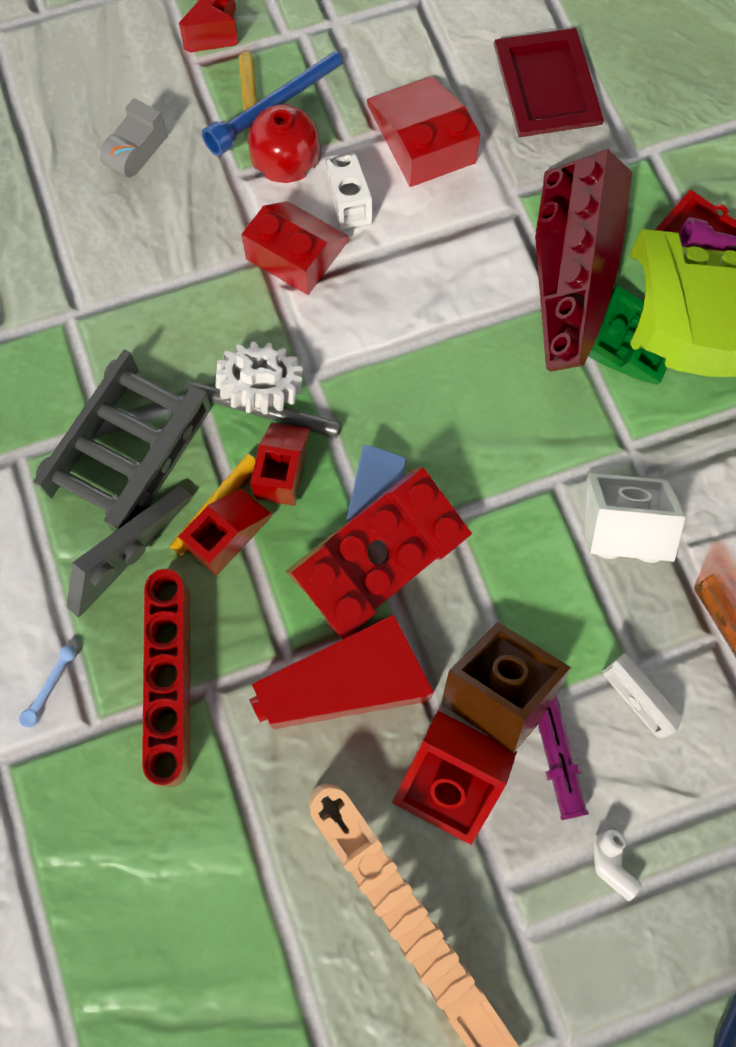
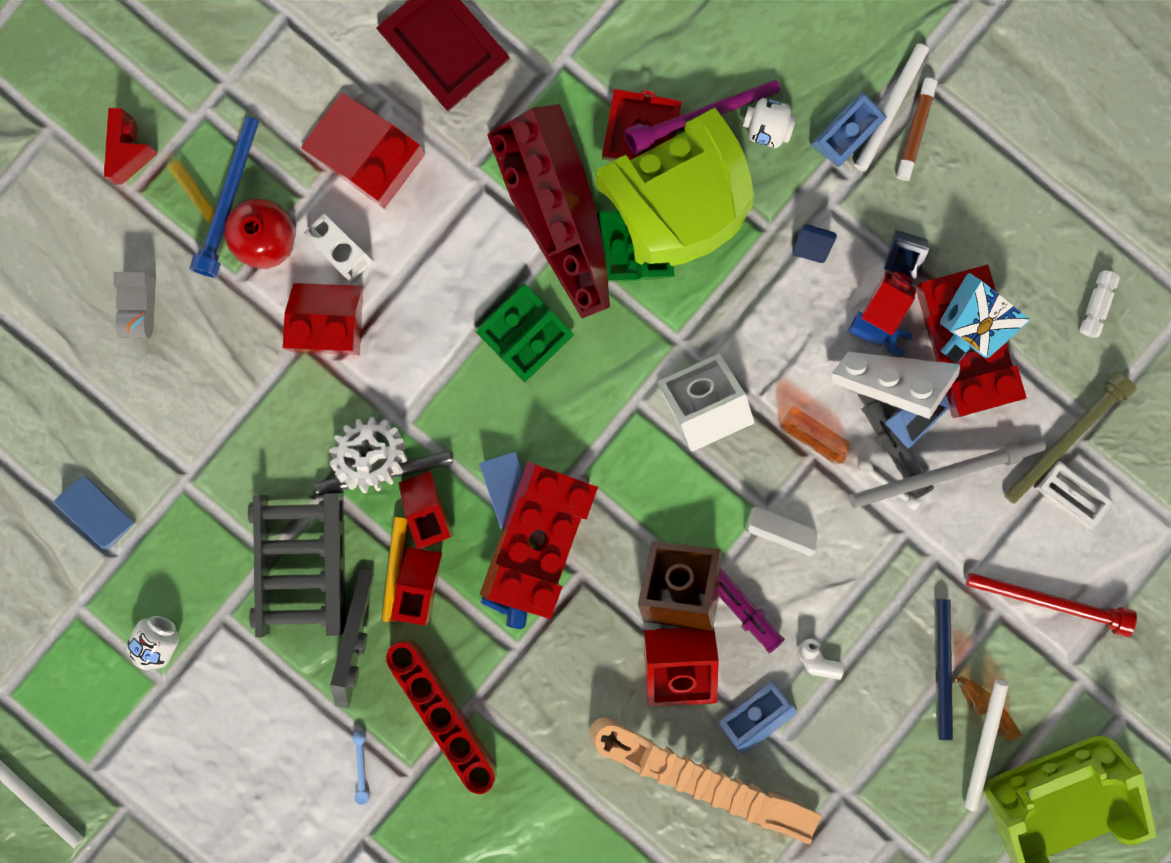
camera: 30 degrees left, 15 degrees up
red slope [249,615,434,729] -> none
none -> green slope [474,283,574,383]
none -> blue hand [481,597,527,629]
none -> medium blue slope [718,680,797,755]

